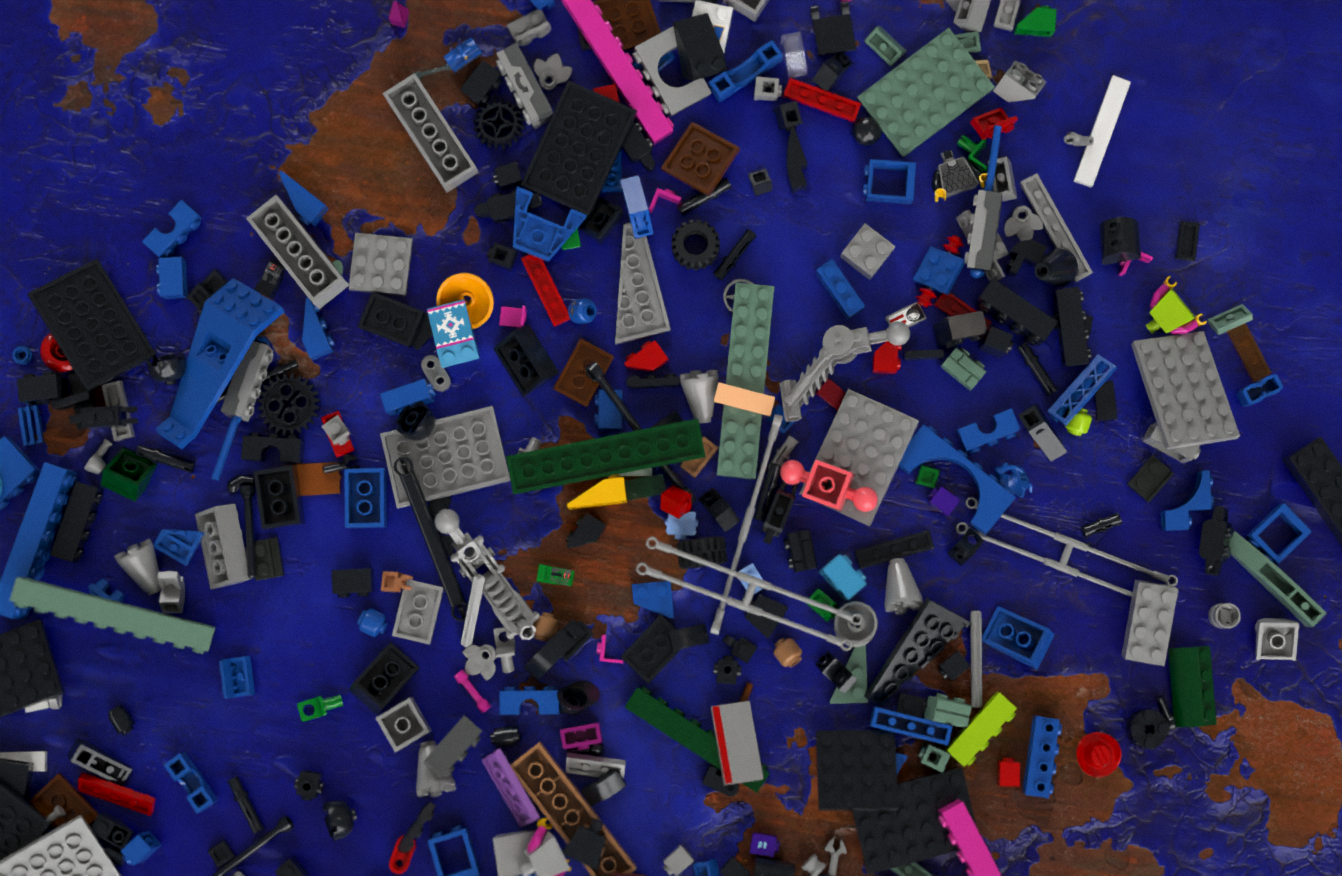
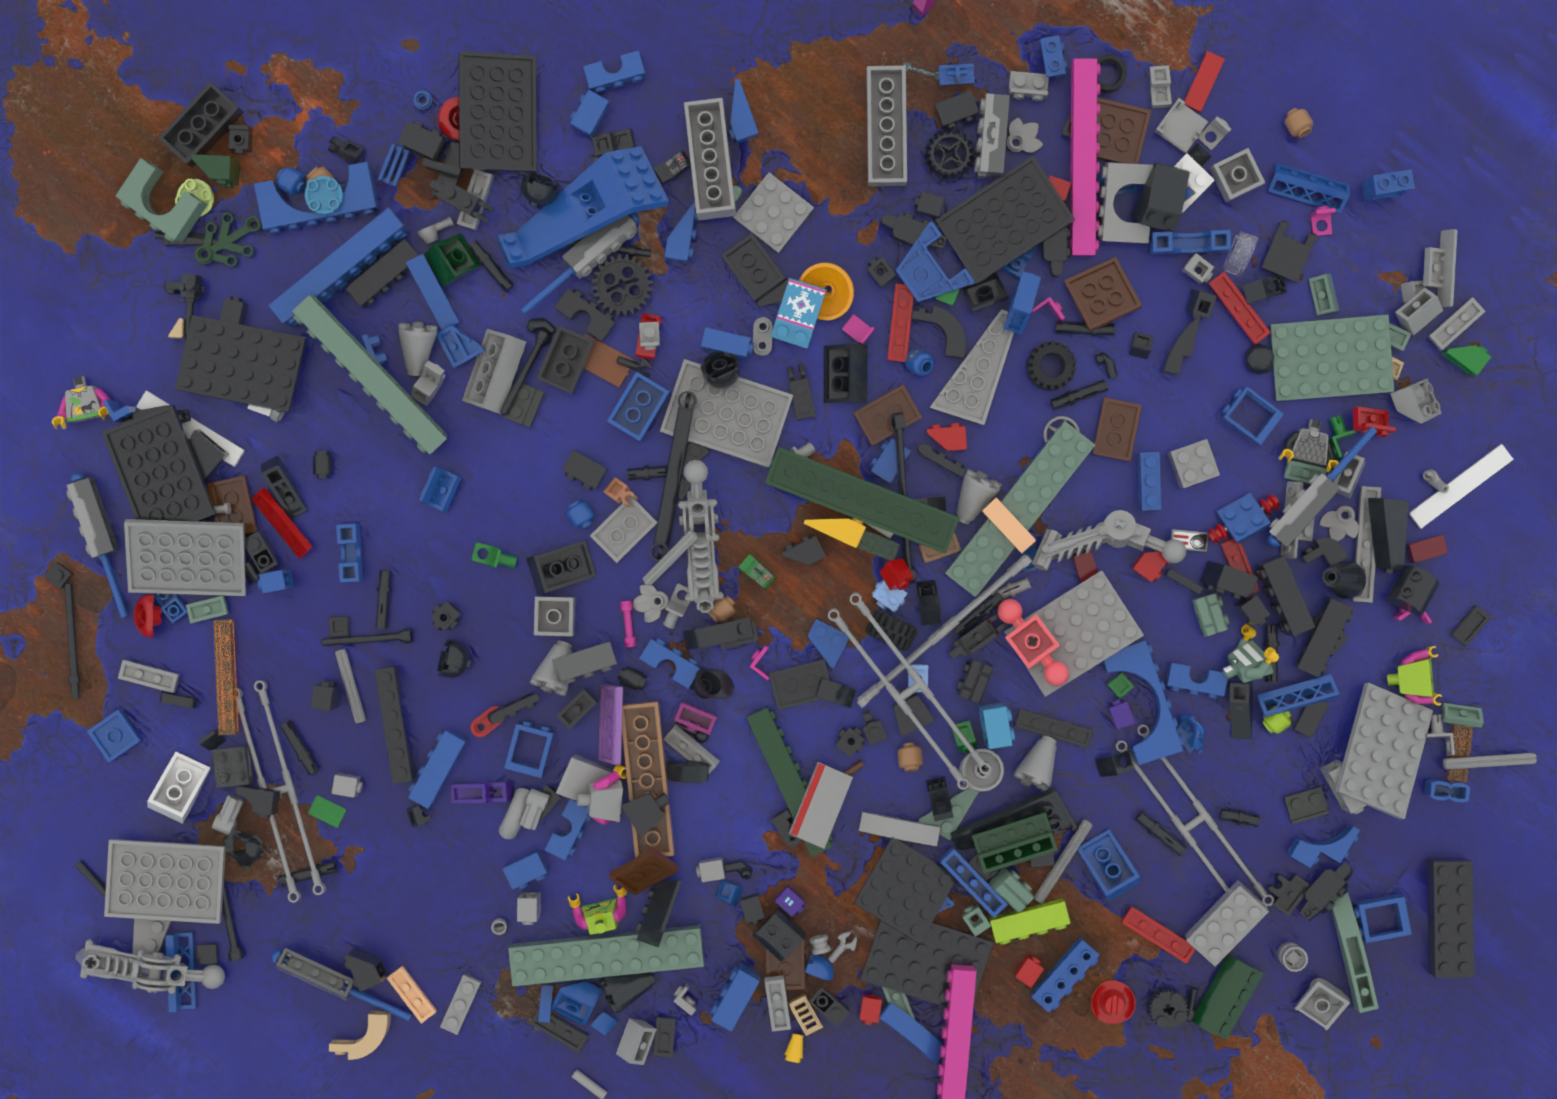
camera: 30 degrees right, 5 degrees up
none -> blue tile [406,253,460,330]
none -> black brick [556,688,599,730]
none -> black pin [627,465,667,481]
none -> black arm [725,861,752,880]
none -> black hinge [787,364,816,420]
none -> light grey slope [858,812,940,846]
none -> black arch [911,306,966,359]
none -> dark green brick [972,811,1058,874]
none -> reddish brown plate [1092,397,1142,462]
none -> black arm [1095,352,1117,378]
none -> red plate [1121,906,1196,964]
none -> black pin [1135,811,1187,857]
none -> sand green torso [1222,624,1279,683]
none -> black plate [1266,873,1311,917]
none -> sand green plate [1283,459,1326,484]
none -> black slope [1368,498,1409,573]
none -> dark red slope [1406,535,1448,563]
none -> light grey bracket [1426,715,1455,757]
none -> light grey axle [1443,753,1537,770]

